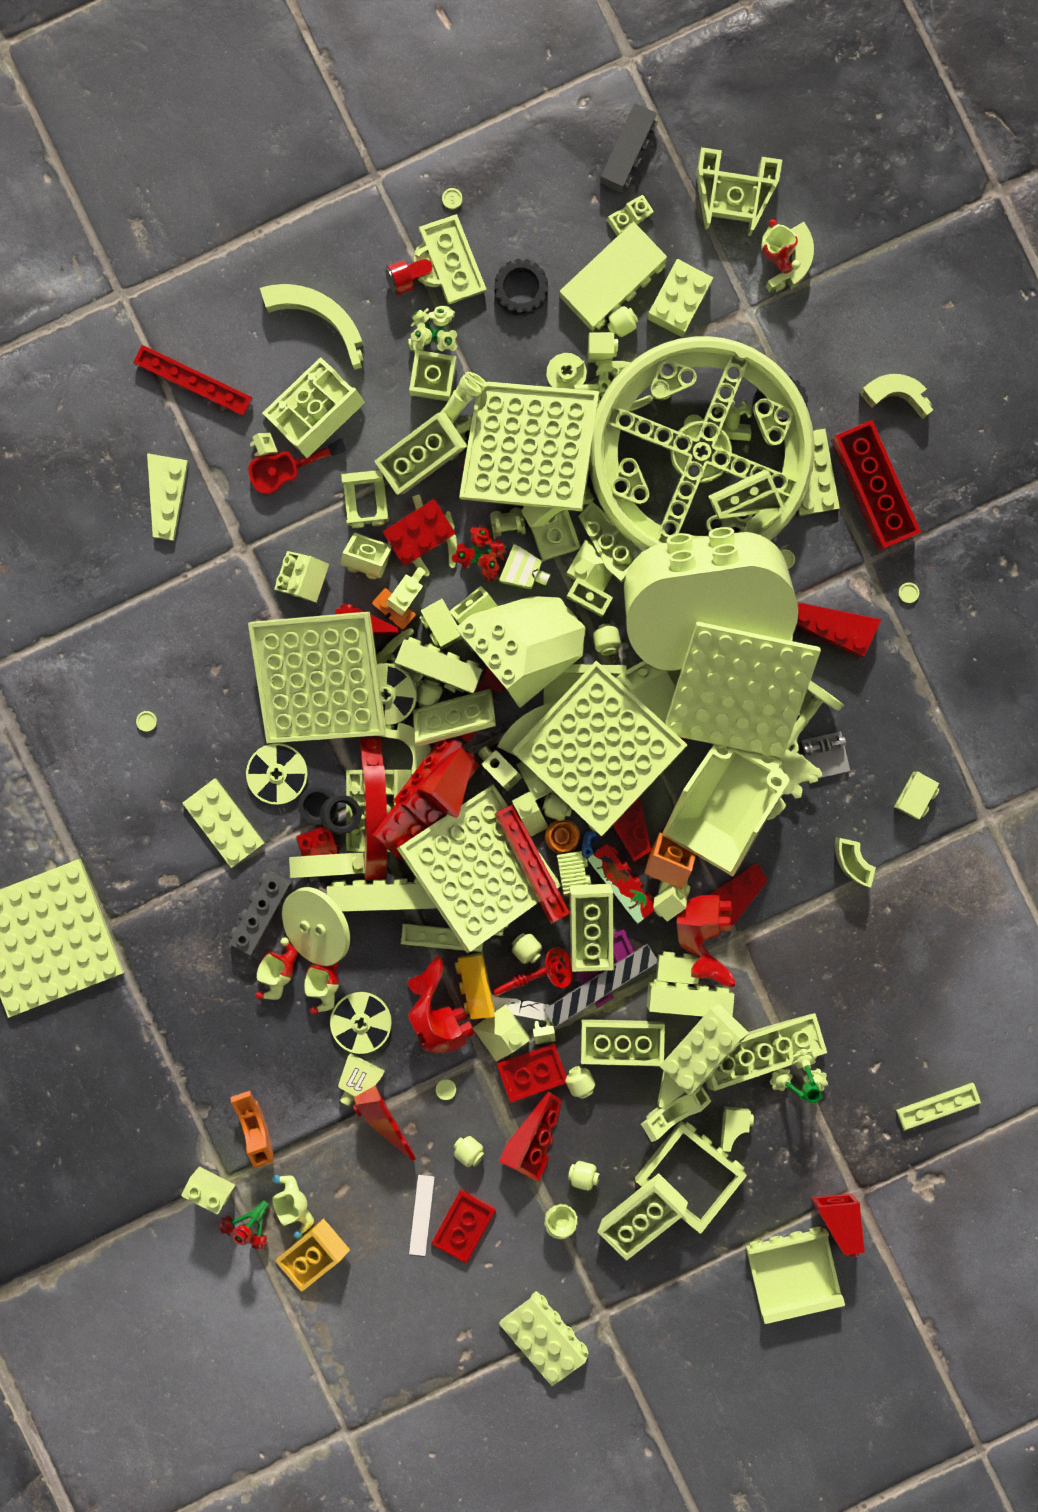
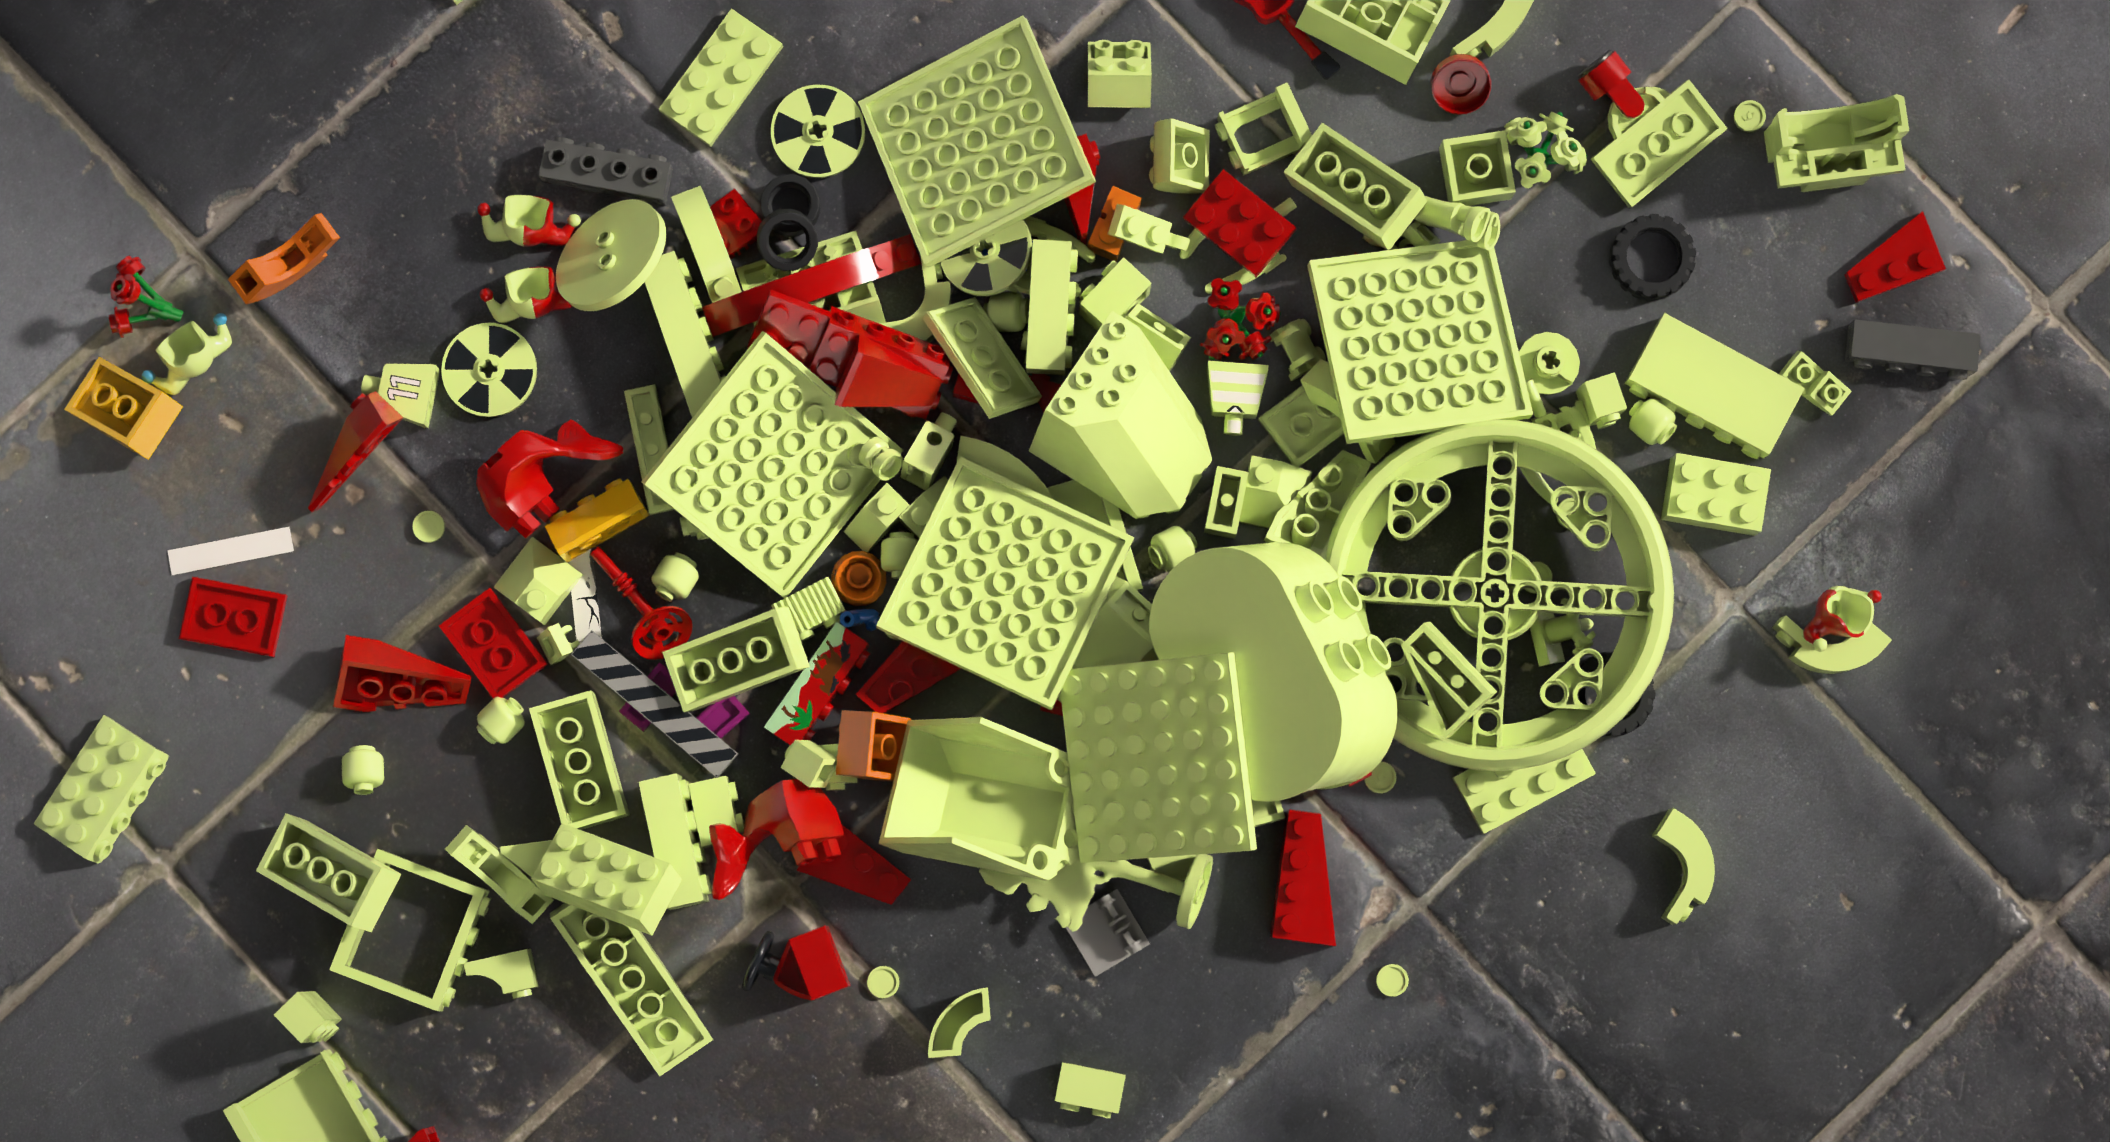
camera: 75 degrees right, 5 degrees down
yellowish green panel [182,1167,235,1214] -> none
yellowish green head [453,1136,484,1167] -> none
red plate [494,804,570,923] -> none
yellowish green hair [544,1204,578,1239] -> none
yellowish green wedge [696,148,782,236] -> none
yellowish green plant [770,1049,828,1103] -> none
red brick [830,420,921,551] -> none
none -> yellowish green brick [274,991,342,1043]
none -> red piece [742,925,851,1001]
none -> yellowish green wheel [859,437,903,481]
none -> yellowish green piece [867,966,900,998]
none -> red piece [1430,54,1492,115]
none -> yellowish green piece [1764,94,1909,192]
none -> red wing [1844,211,1946,303]

